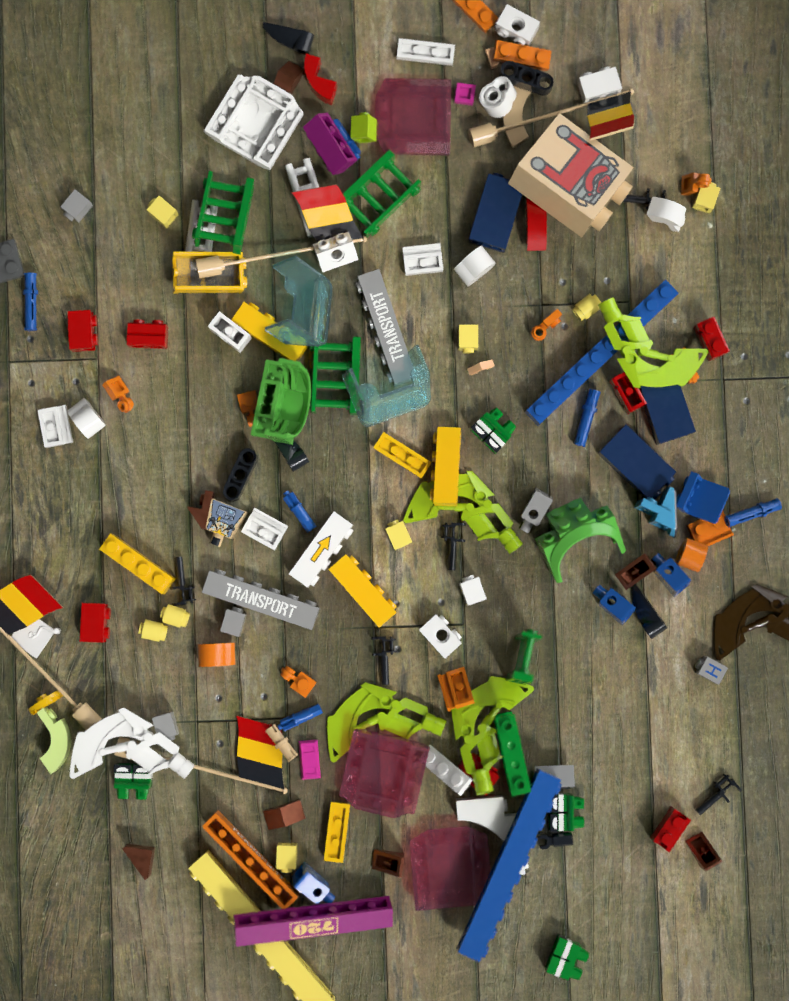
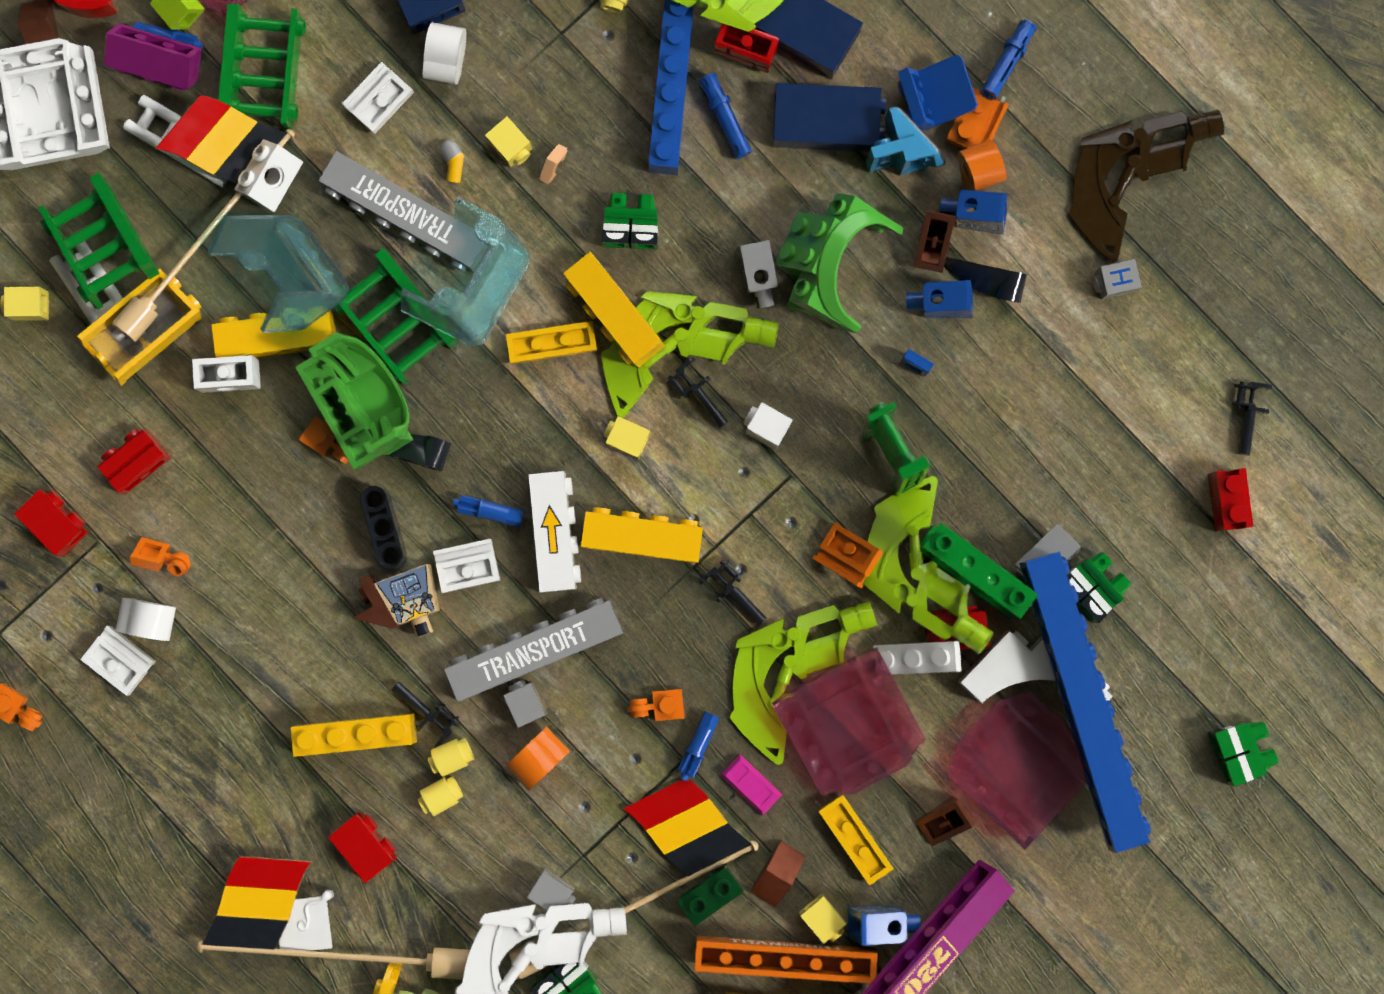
camera: 40 degrees left, 0 degrees up
tan pin [265,724,299,762] -> none
white brick [419,614,462,658] -> none
orange plate [531,309,562,341] -> none
black bar [538,832,573,850] -> none
copper slope [686,832,722,872] -> none
none -> arm [440,140,464,183]
none -> dark green brick [677,863,744,927]
none -> blue tile [901,349,934,376]

